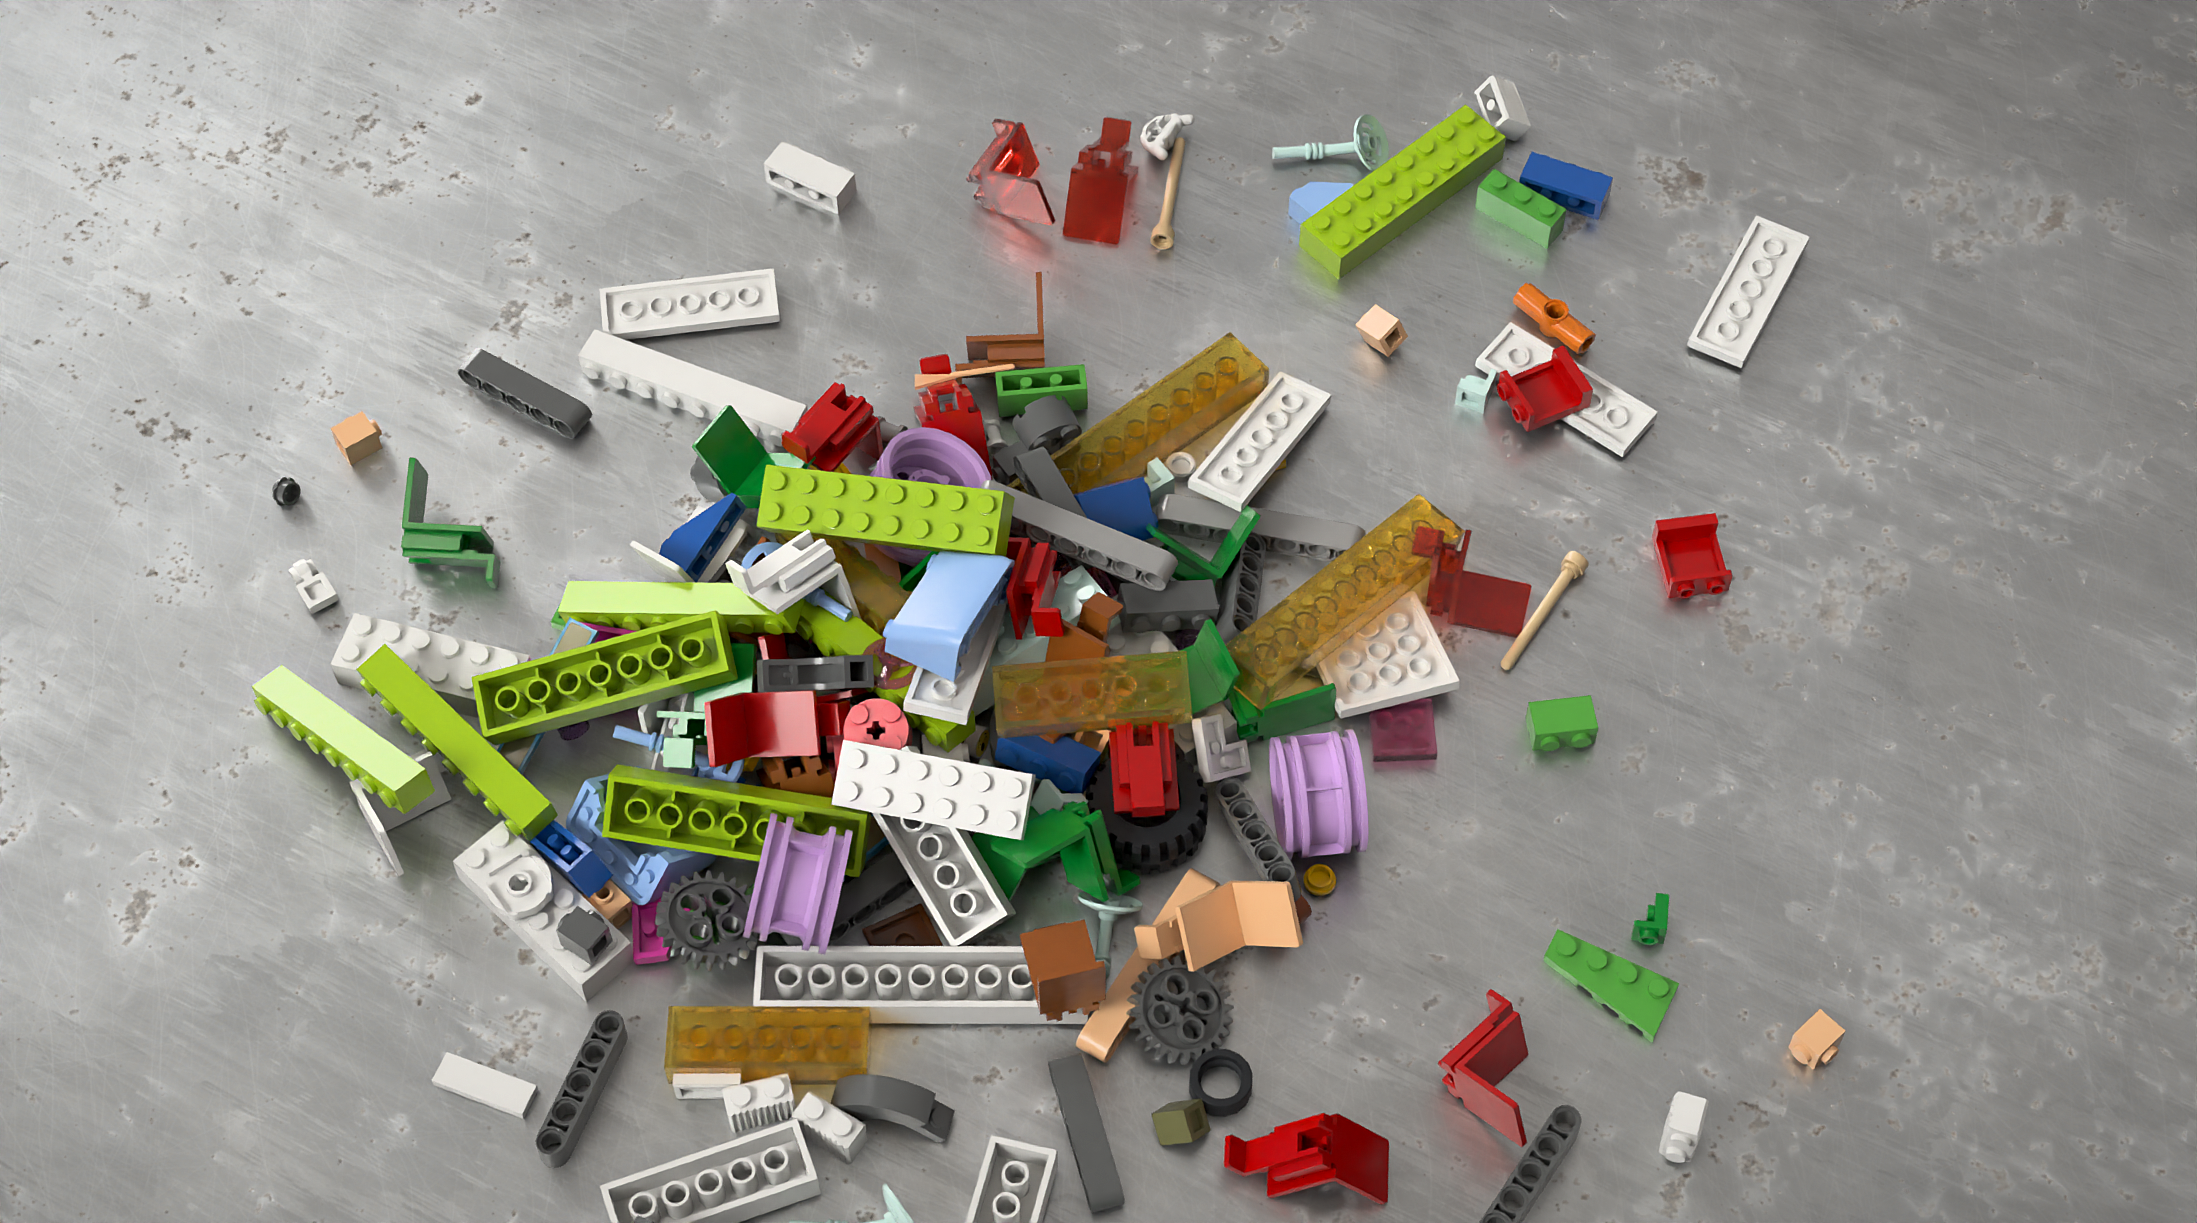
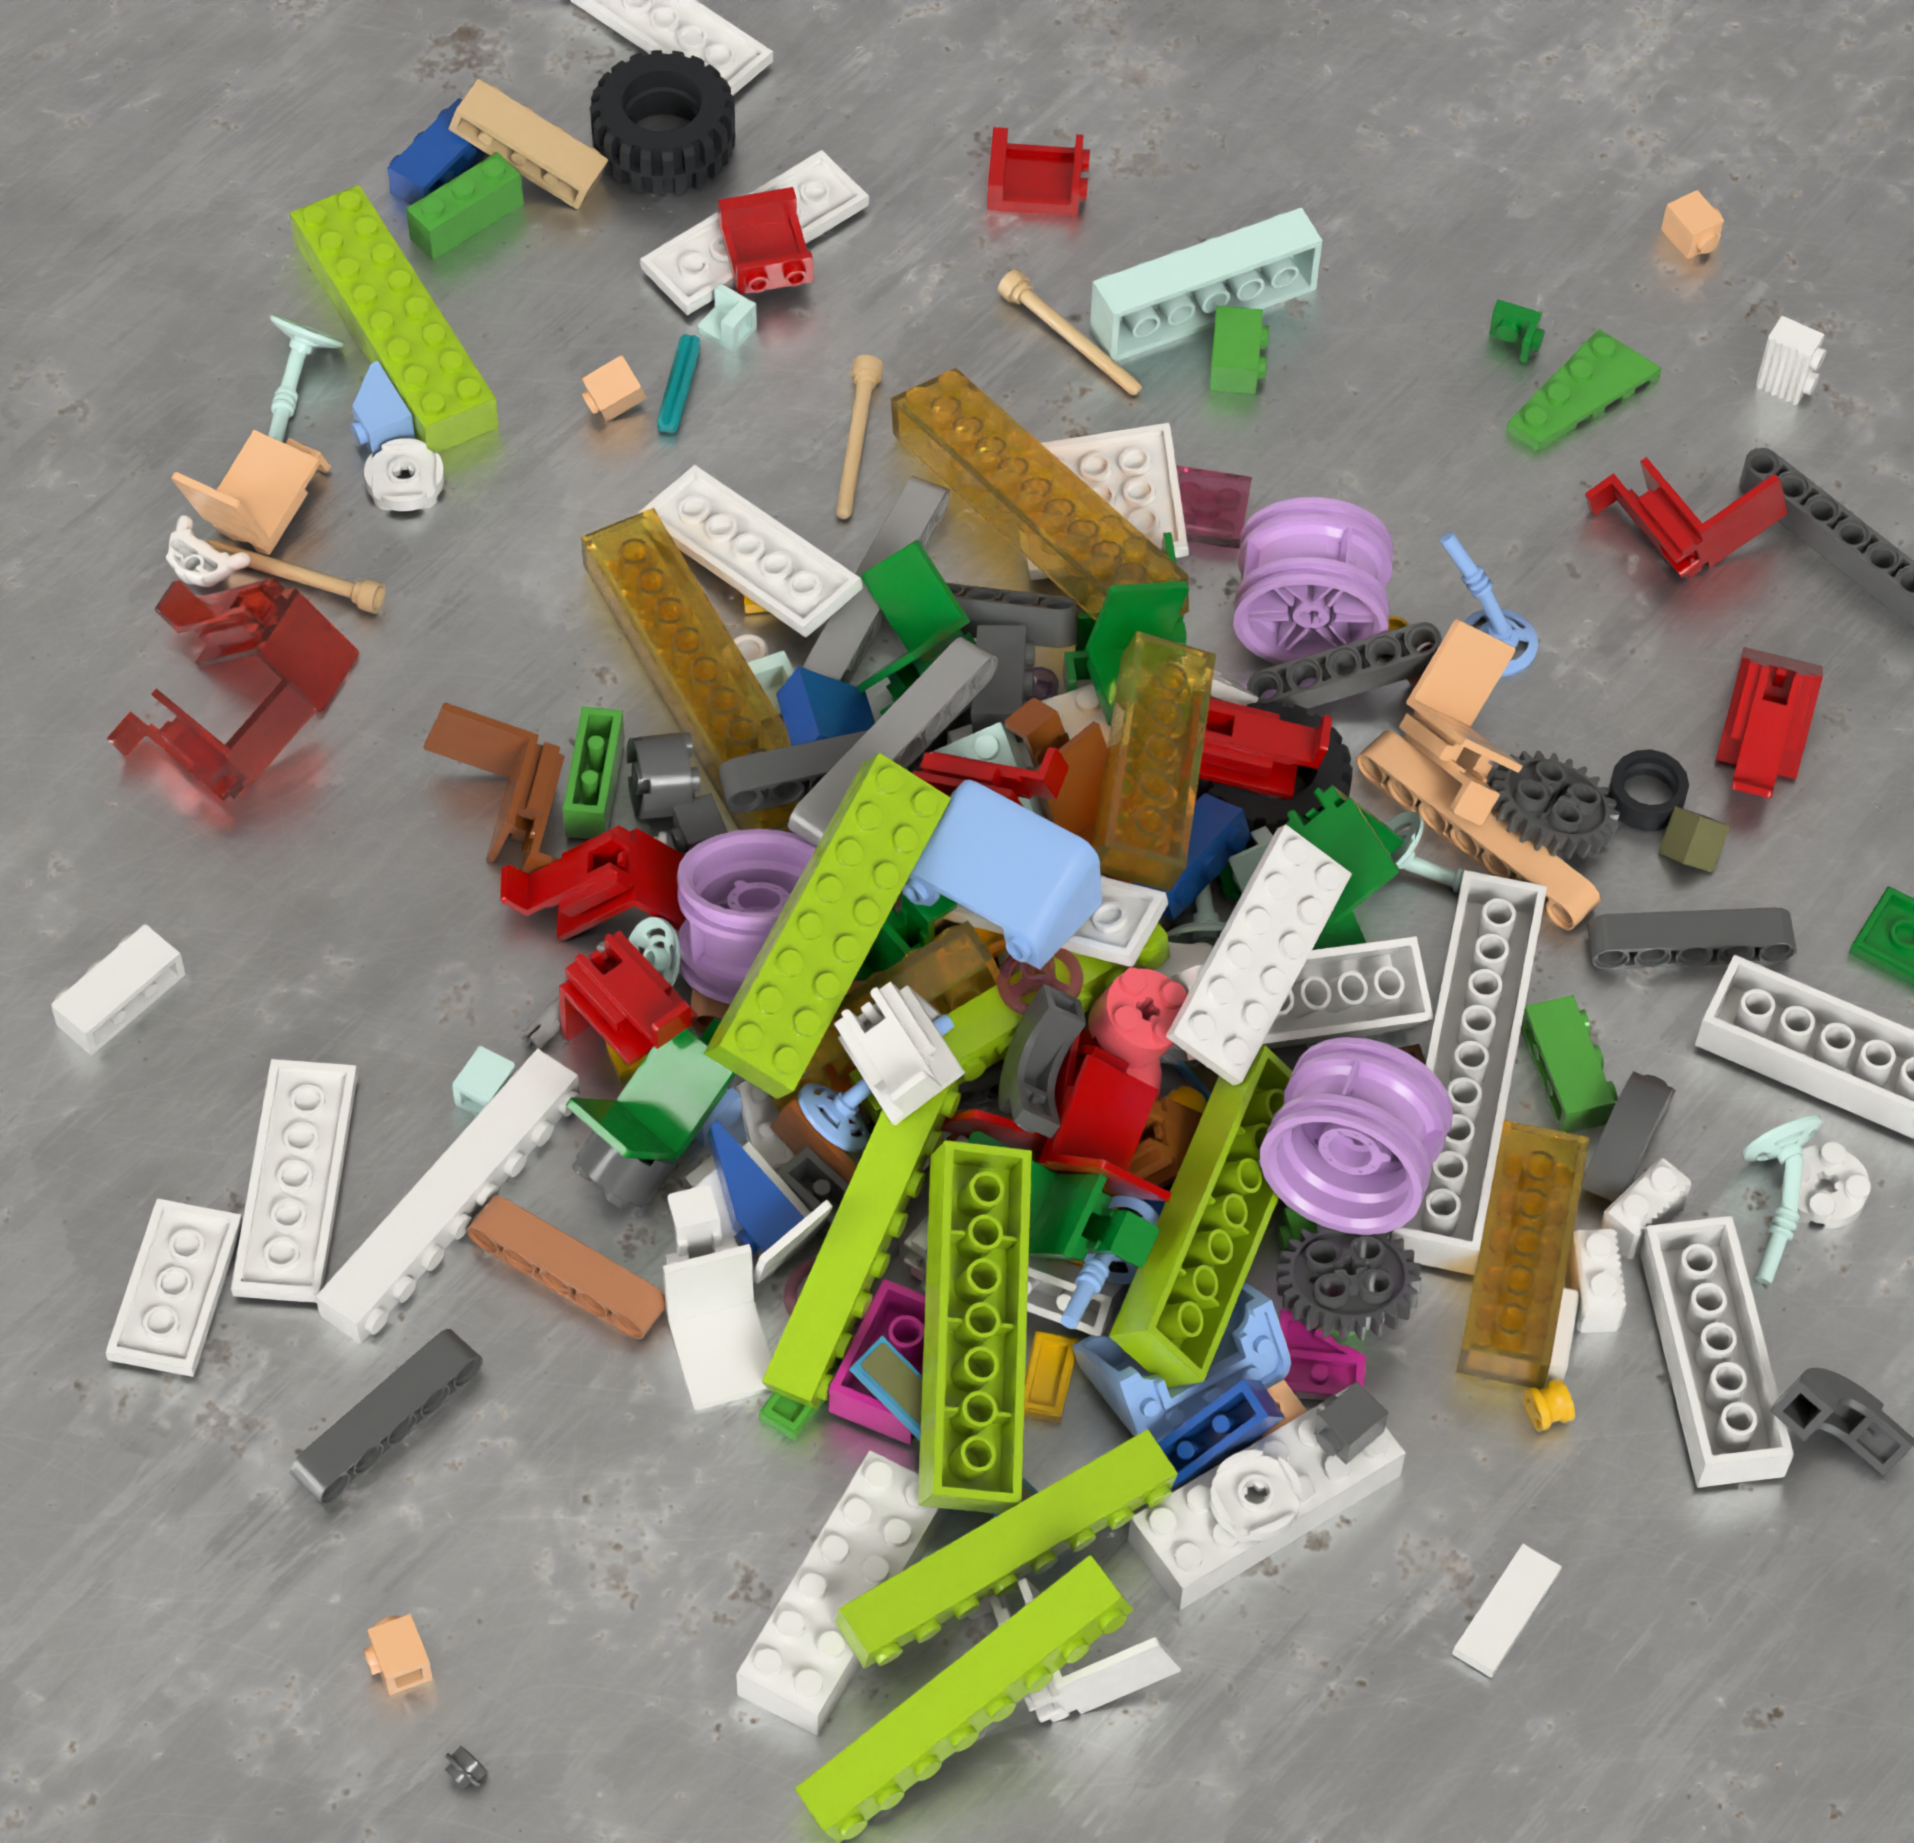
camera: 80 degrees left, 0 degrees up
white plate [288,558,339,614] -> none
green piece [401,457,501,588] -> none
dark grey beam [536,1010,628,1168] -> none
light nougat piece [915,364,1015,390] -> none
dark orange piece [1020,919,1106,1022] -> none
clear red piece [1411,526,1532,638] -> none
white brick [1475,75,1530,141] -> none
orange piece [1513,283,1596,354] -> none
none -> white plate [105,1198,243,1377]
none -> light nougat piece [171,430,331,556]
none -> white plate [364,438,445,511]
none -> tan brick [448,78,609,210]
none -> light aqua panel [452,1045,515,1116]
none -> nougat beam [466,1195,666,1340]
none -> black tyre [590,50,736,195]
none -> teal axle [657,334,700,434]
none -> white piece [663,1185,772,1410]
none -> tan piece [836,355,883,519]
none -> yellow tile [1024,1331,1079,1424]
none -> light aqua brick [1090,207,1323,362]
none -> light blue dish [1440,532,1538,677]
none -> bright green brick [1521,995,1618,1135]
none -> yellow wheel [1523,1379,1575,1432]

